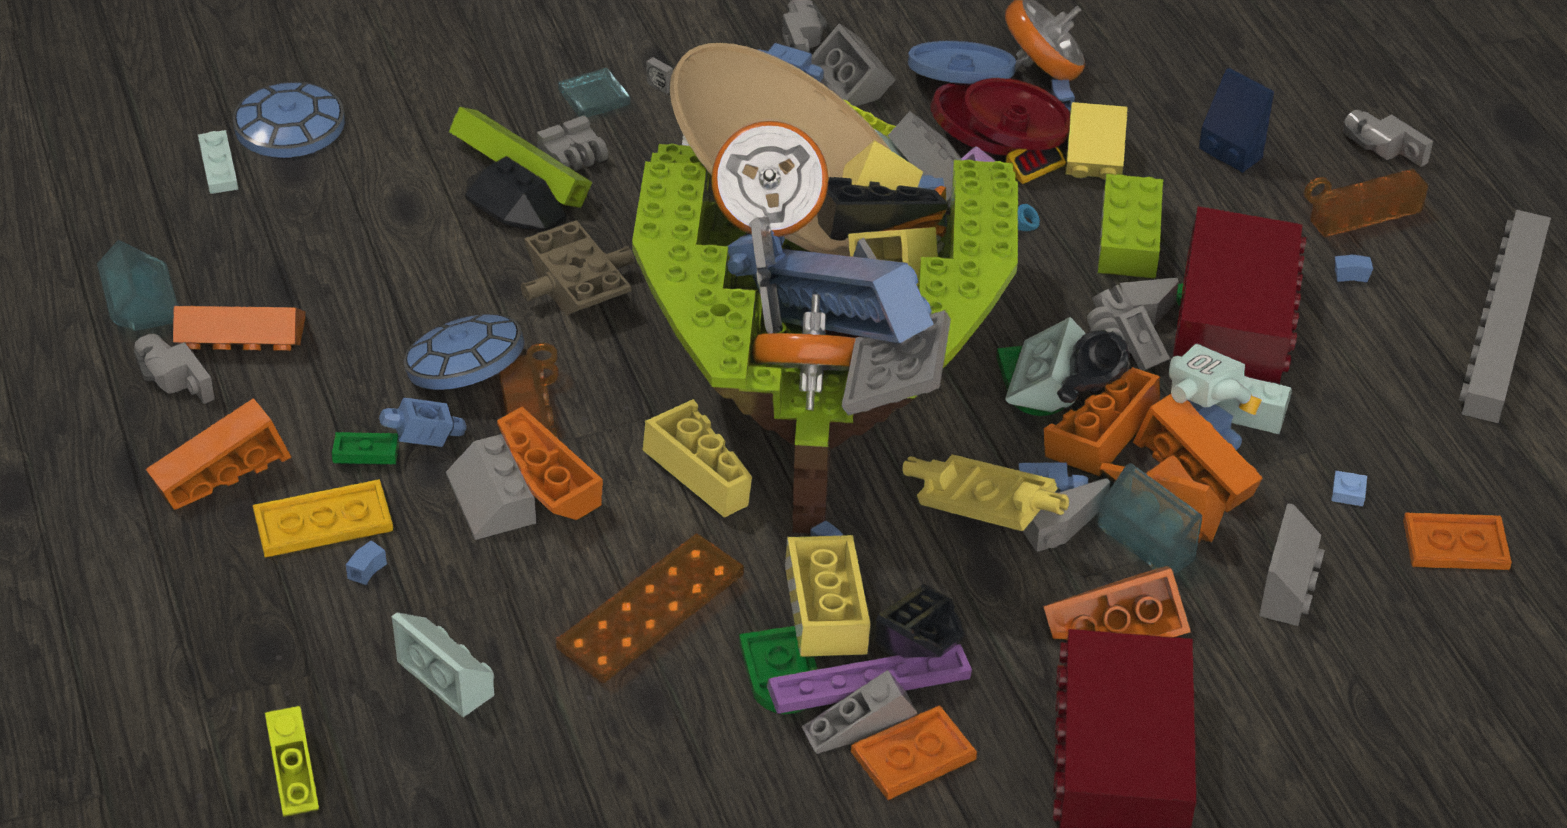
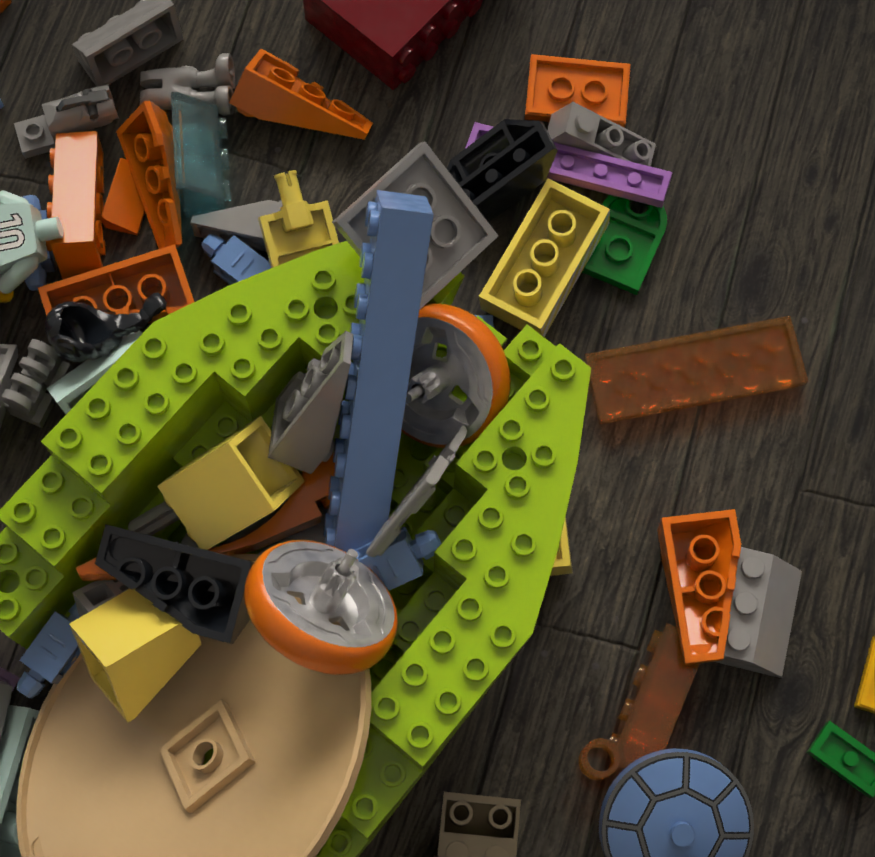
camera: 145 degrees left, 30 degrees up
medium blue piece [379,397,466,447] -> none
none -> light grey plate [14,84,119,159]
none -> light grey piece [140,53,235,116]

